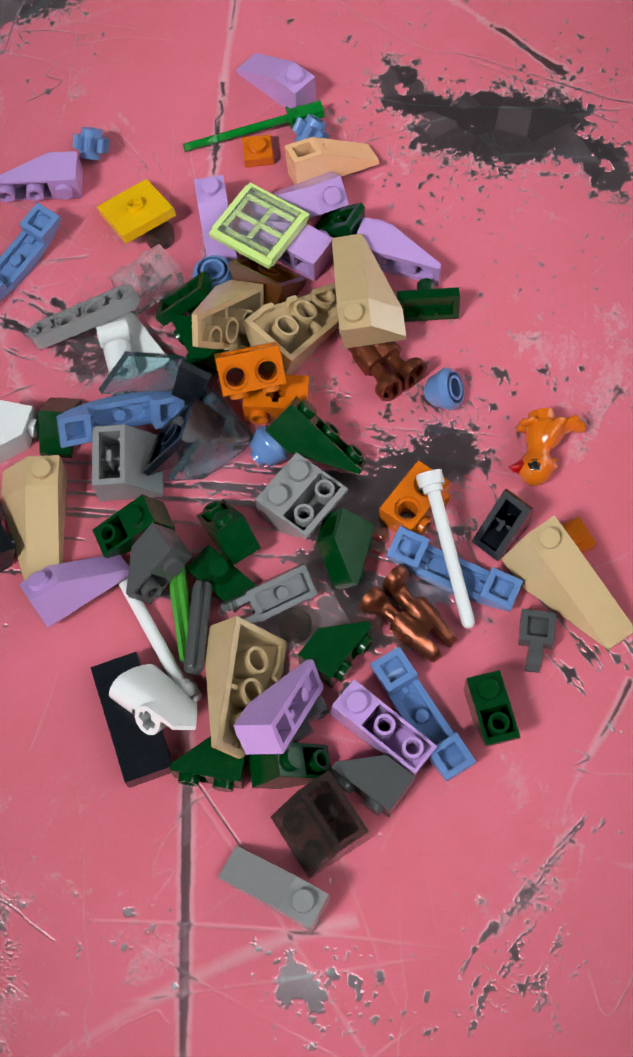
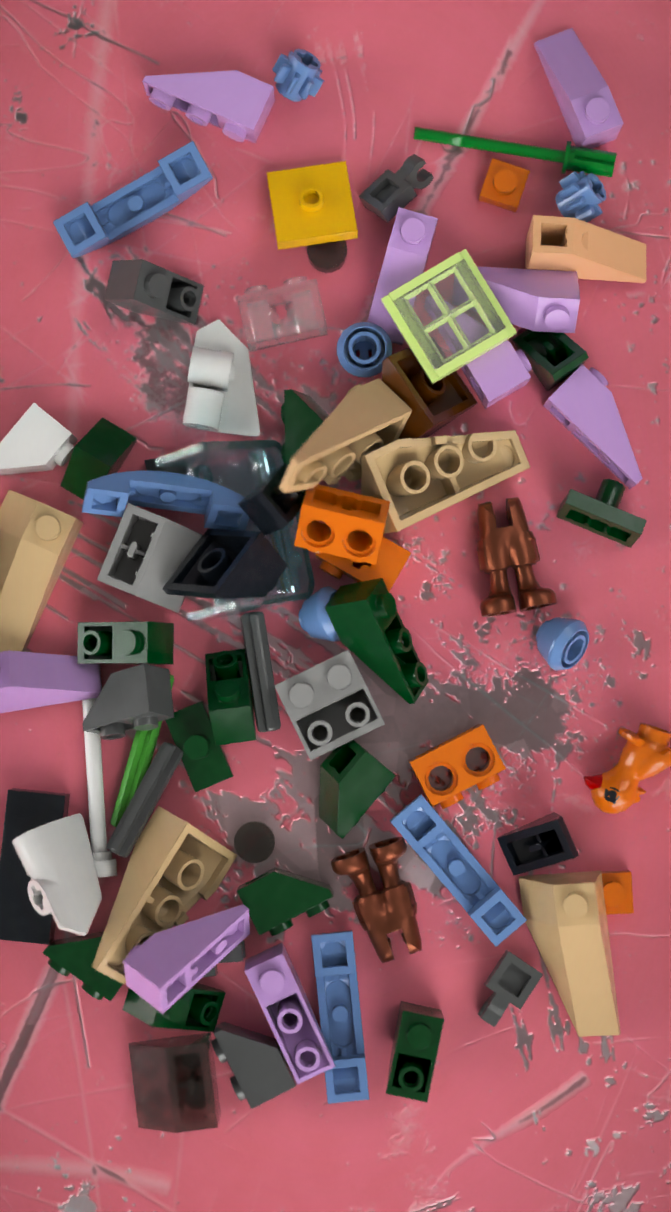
camera: 20 degrees right, 20 degrees up
light grey beam [28,284,140,349] -> none
dark green tile [155,270,213,326] -> none
light grey slope [218,845,330,933] -> none
hinge [220,563,318,623] -> none
tan wedge [332,233,407,349] -> none
white piece [416,469,475,629] -> none
none -> dark grey slope [104,259,204,325]
none -> dark grey axle [240,612,281,732]
none -> dark grey plate [359,154,434,223]

